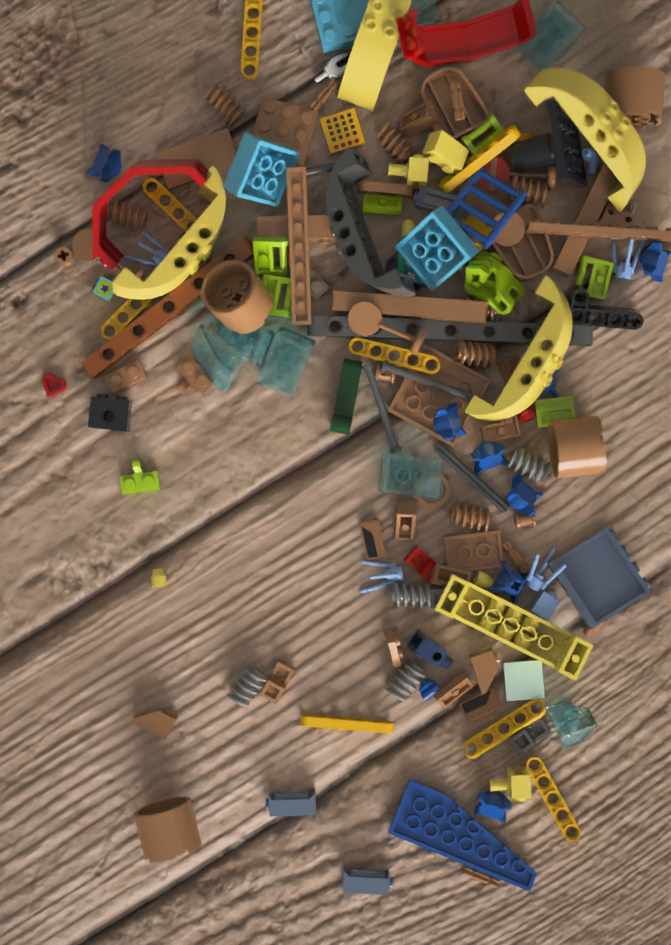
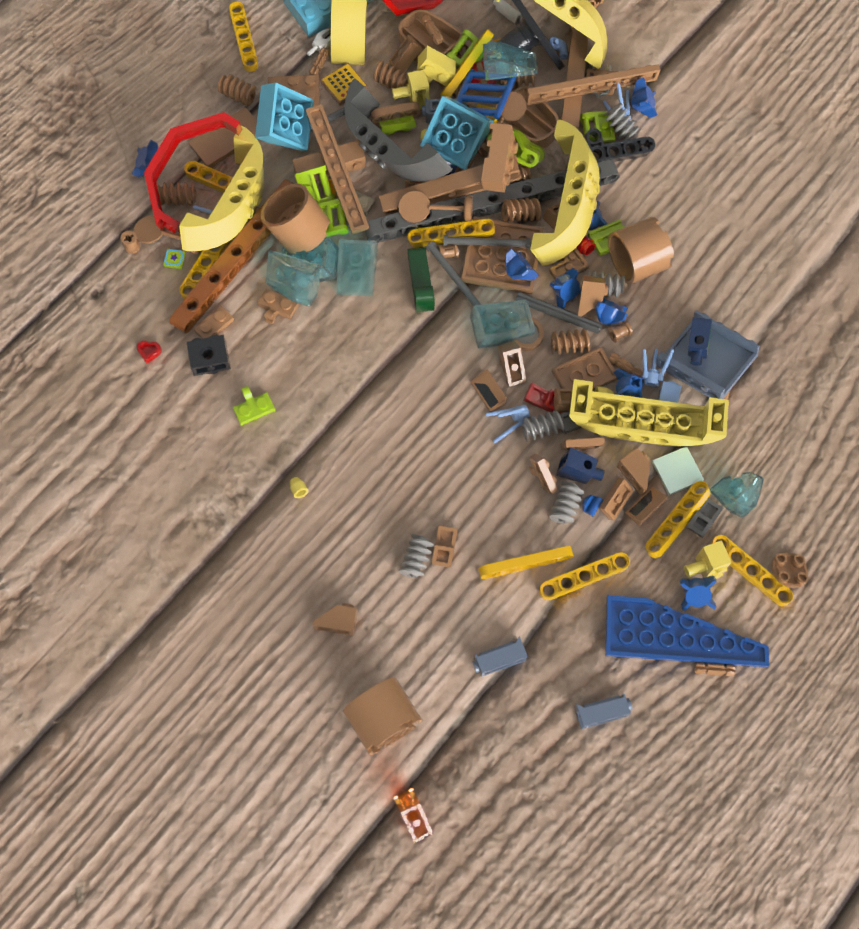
camera: 20 degrees left, 20 degrees down
none -> clear orange slope [394,788,433,843]
none -> medium nougat wedge [481,123,518,192]
none -> clear light blue slope [483,41,538,80]
none -> yellow beam [539,552,630,600]
none -> medium nougat tile [561,437,605,450]
none -> medium nougat slope [578,276,608,317]
none -> light grey piece [604,103,639,141]
none -> dark blue torso [688,317,712,366]
none -> medium nougat dish [771,552,809,588]

